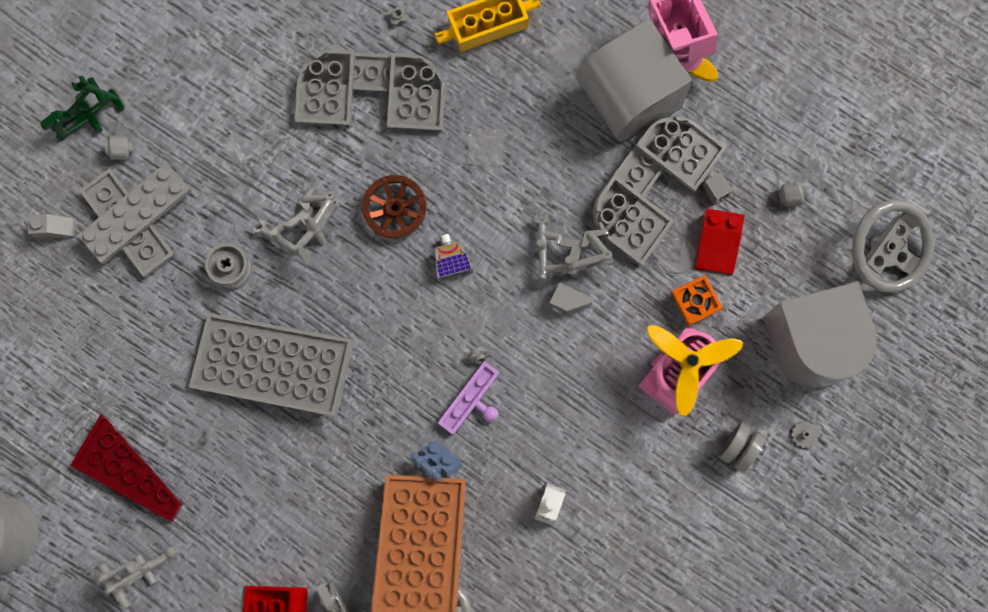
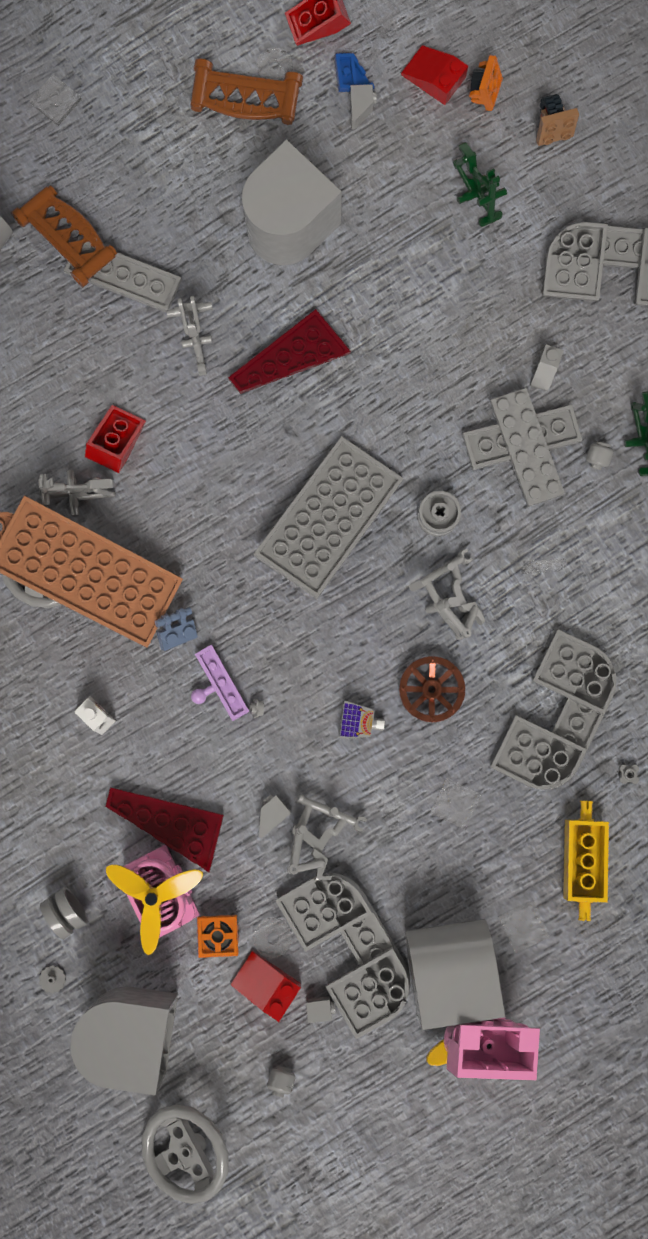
camera: 110 degrees right, 5 degrees up
none -> dark red wing [105,787,224,873]

